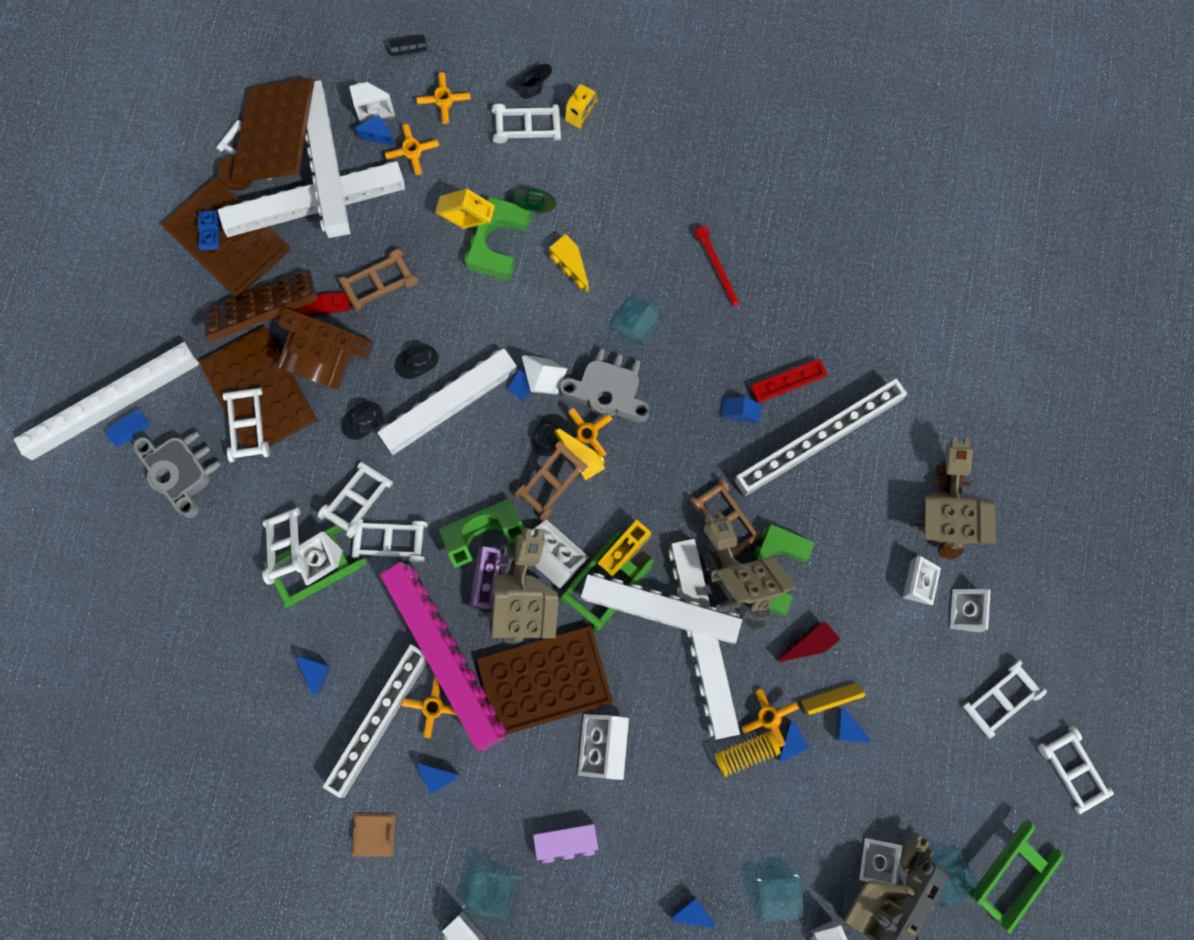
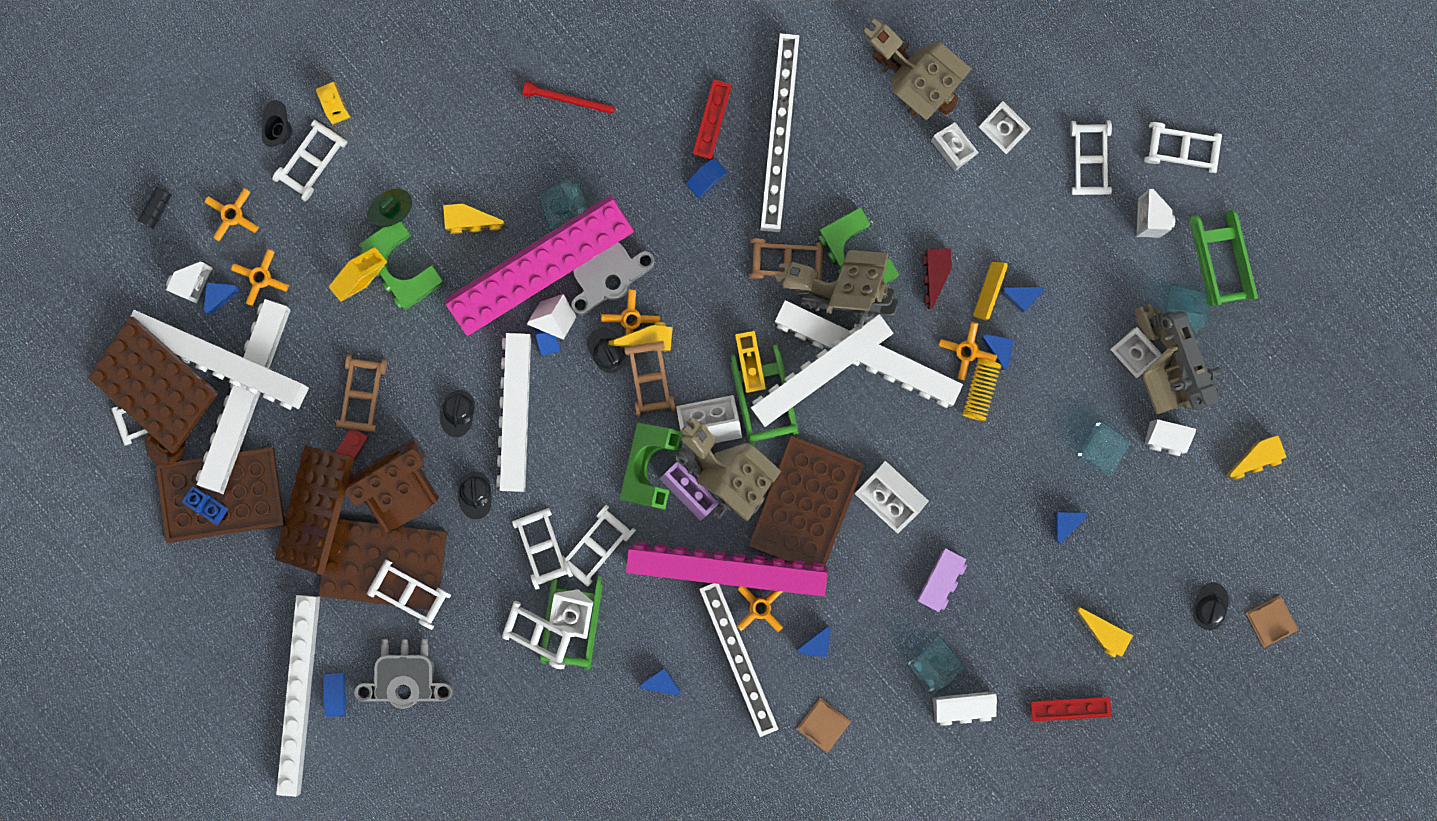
camera: 55 degrees left, 10 degrees up
none -> dark pink brick [445,194,634,336]
none -> white slope [1136,189,1175,238]

